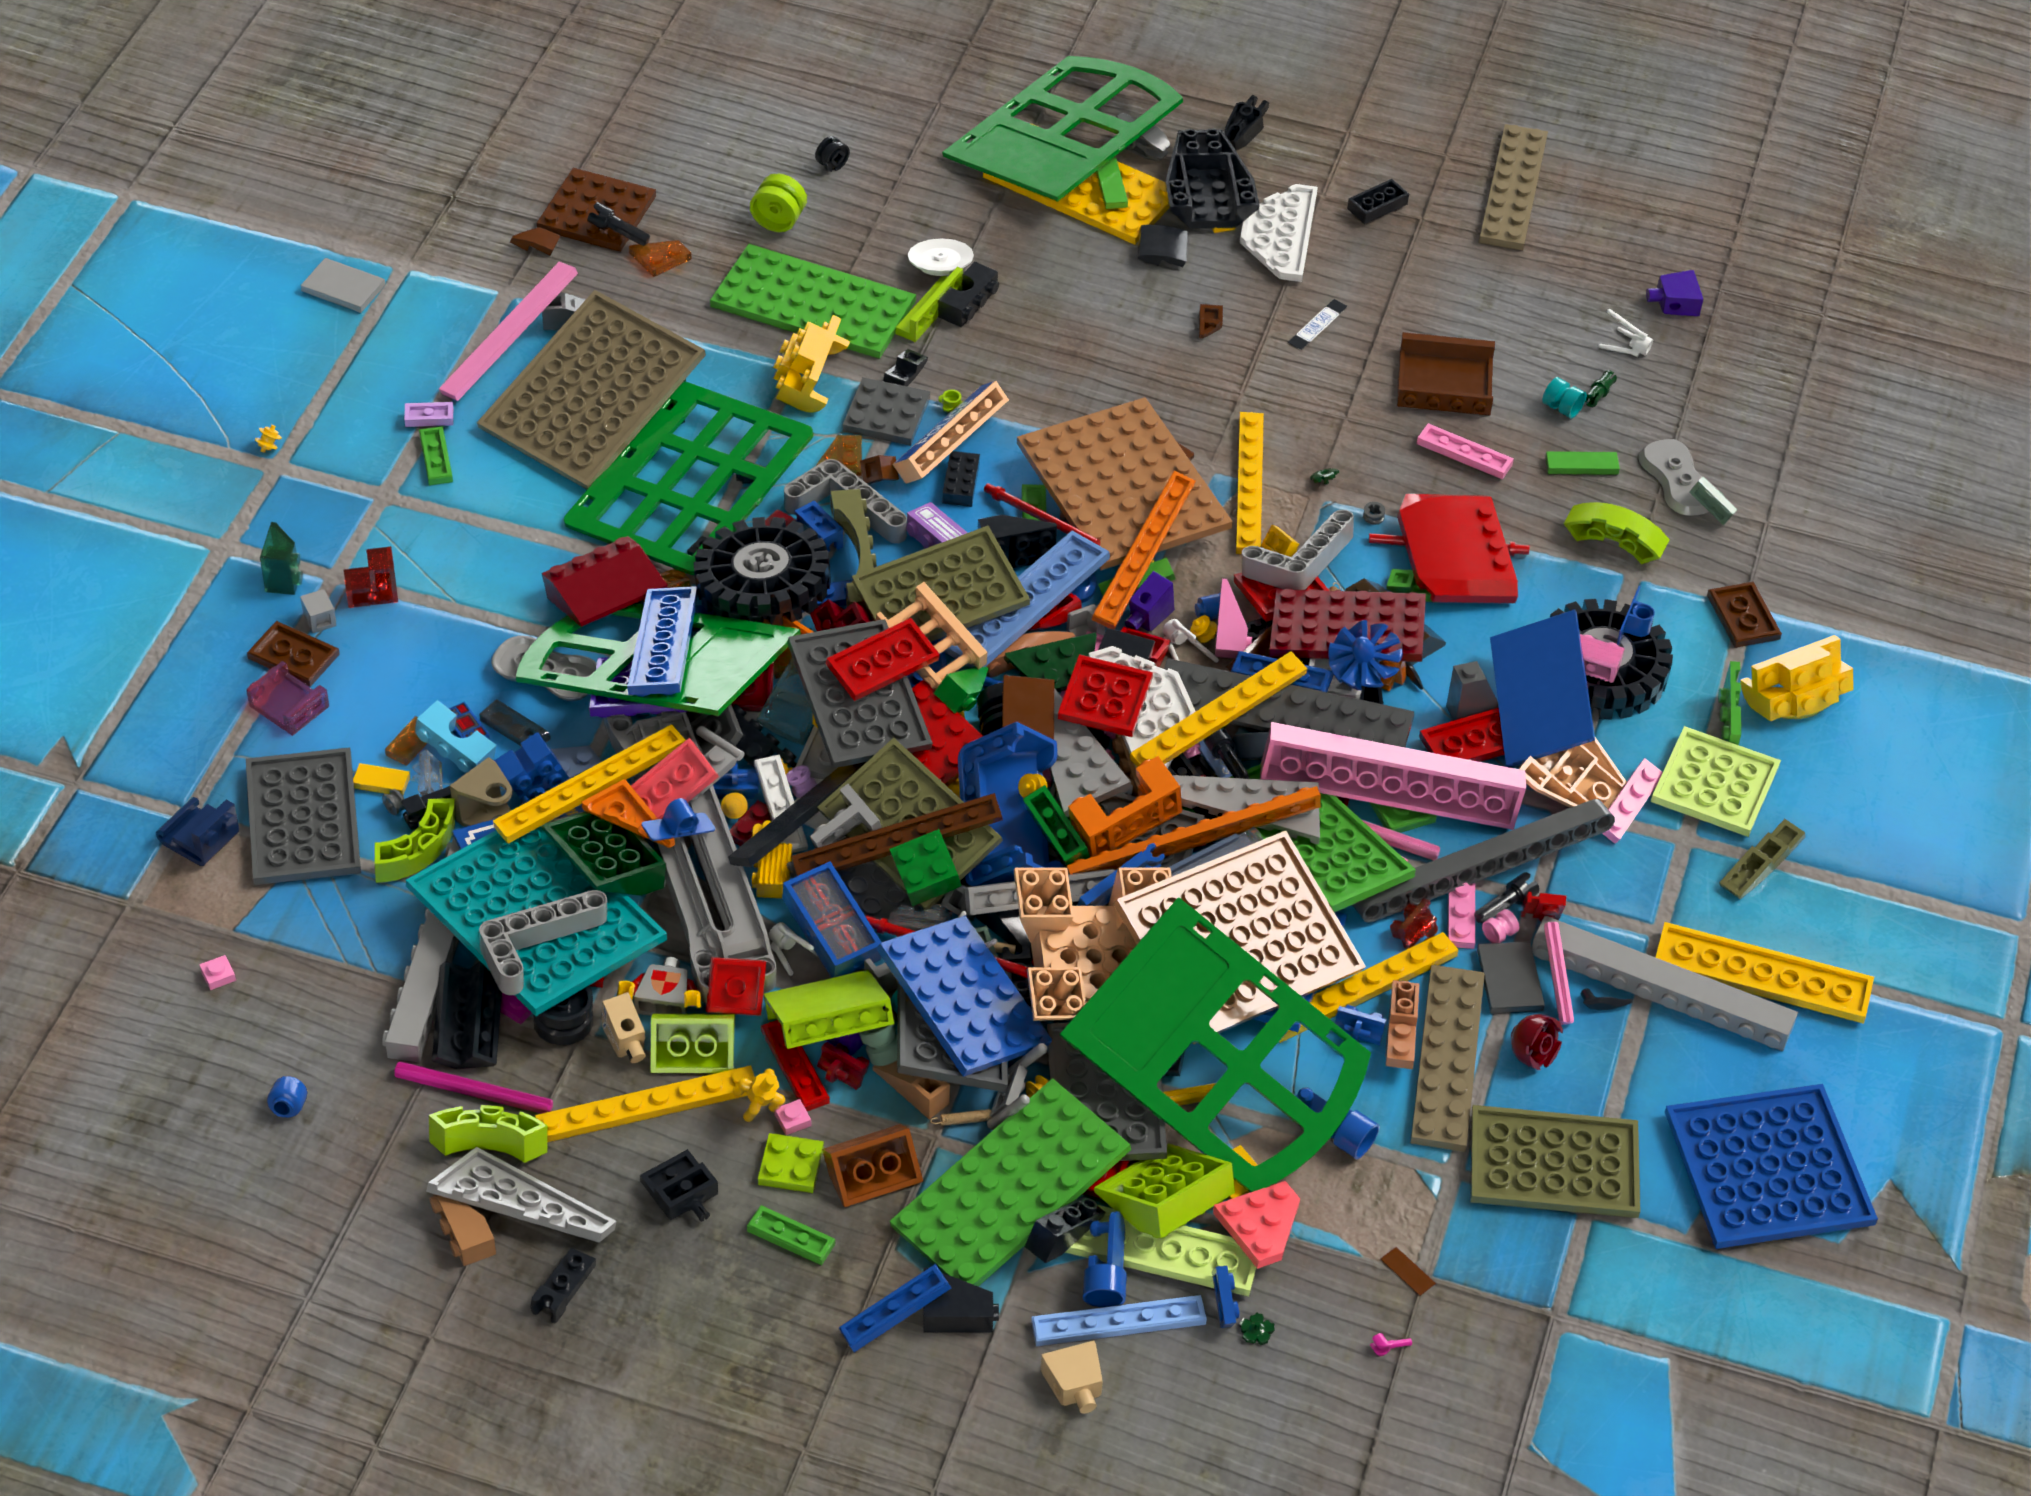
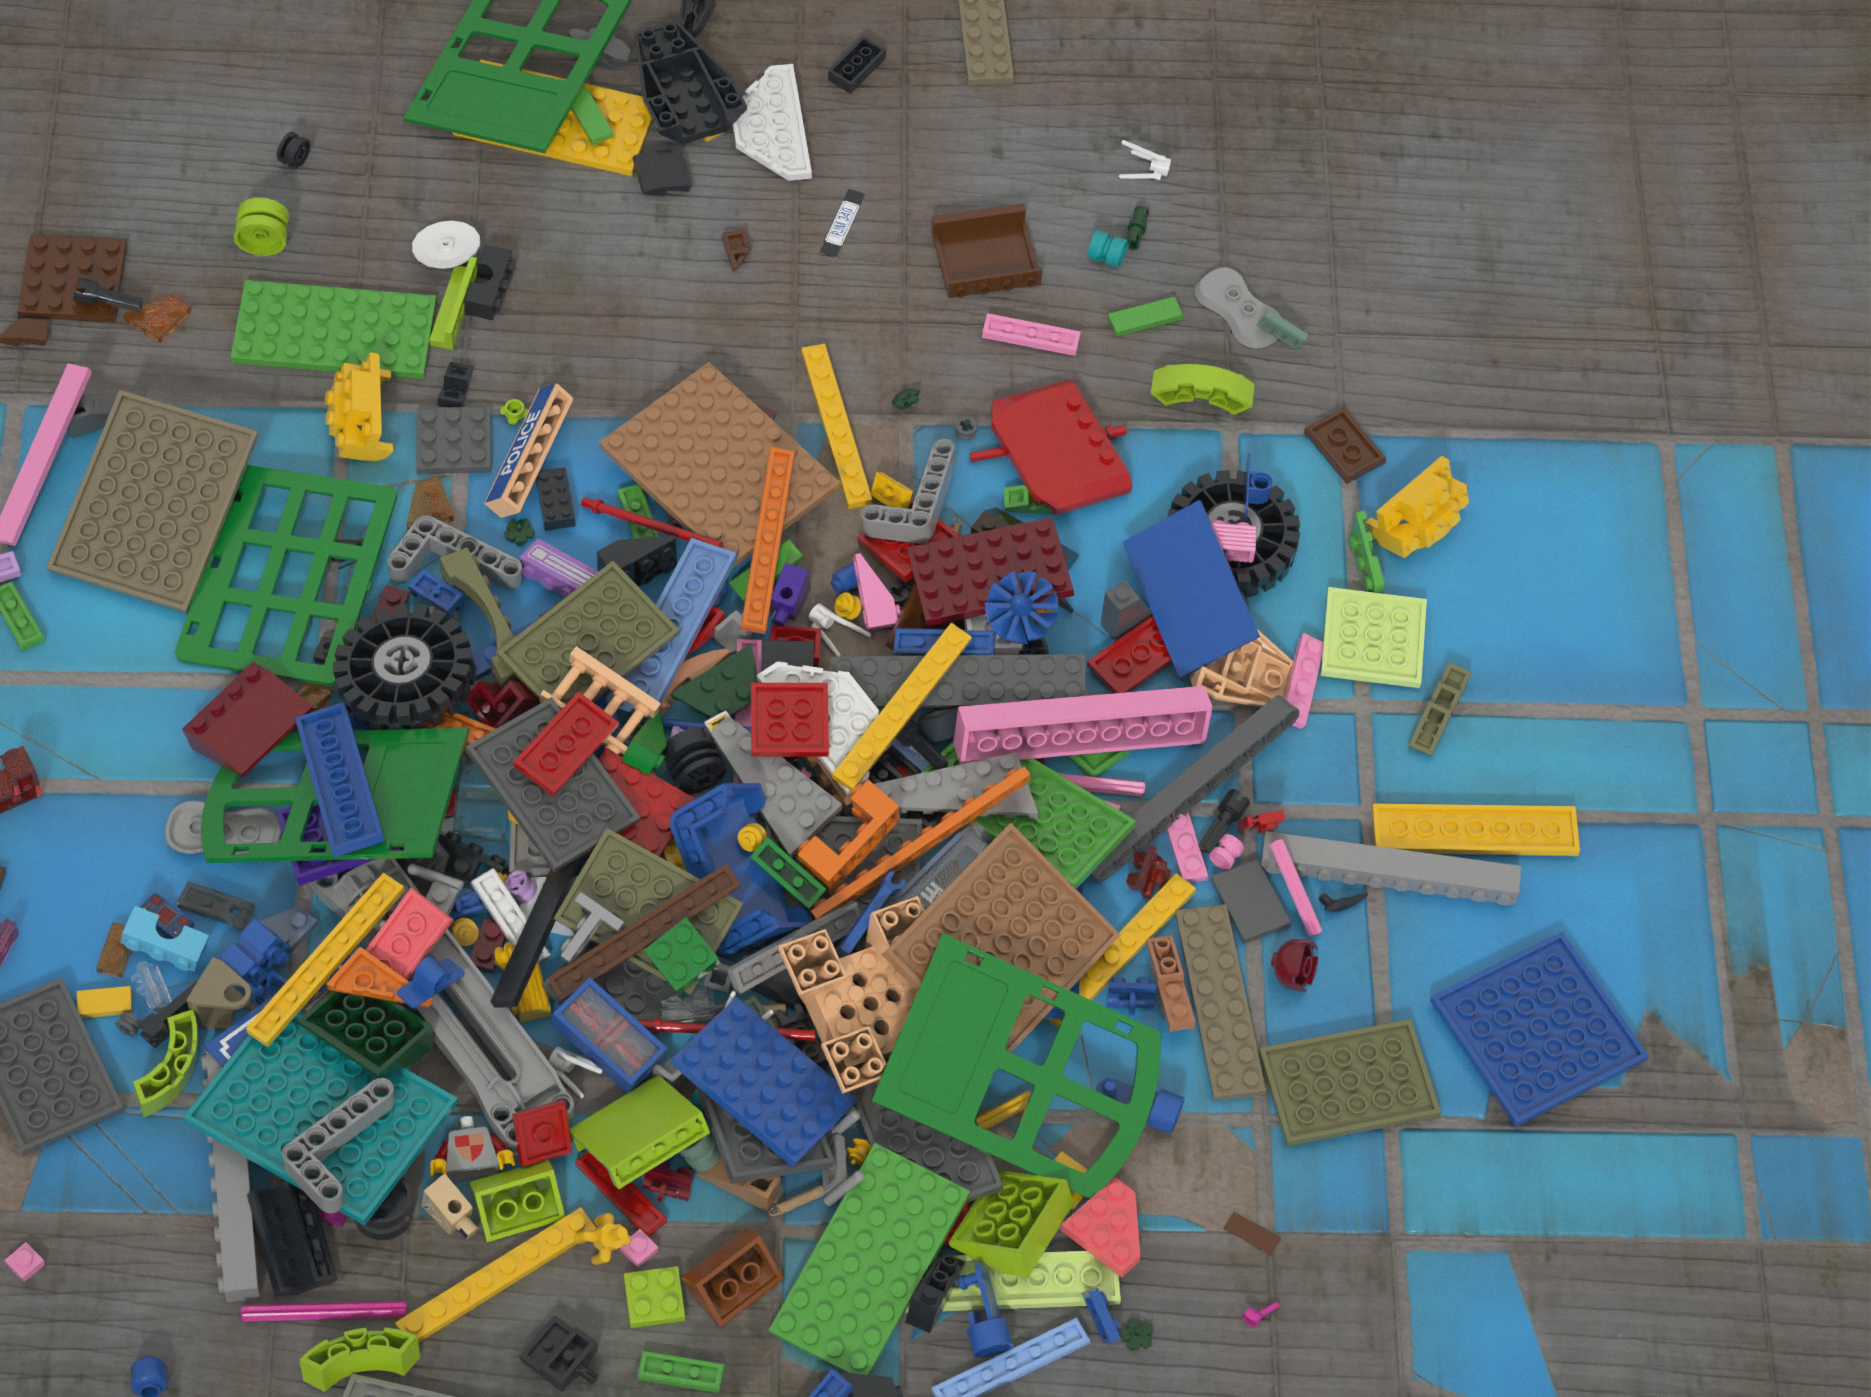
camera: 20 degrees left, 10 degrees up
reddish brown panel [860,455,899,484] -> none
reddish brown tile [1002,675,1055,740] -> none
dark purple torso [1646,270,1704,316] -> none
none -> dark green plant [504,518,535,545]

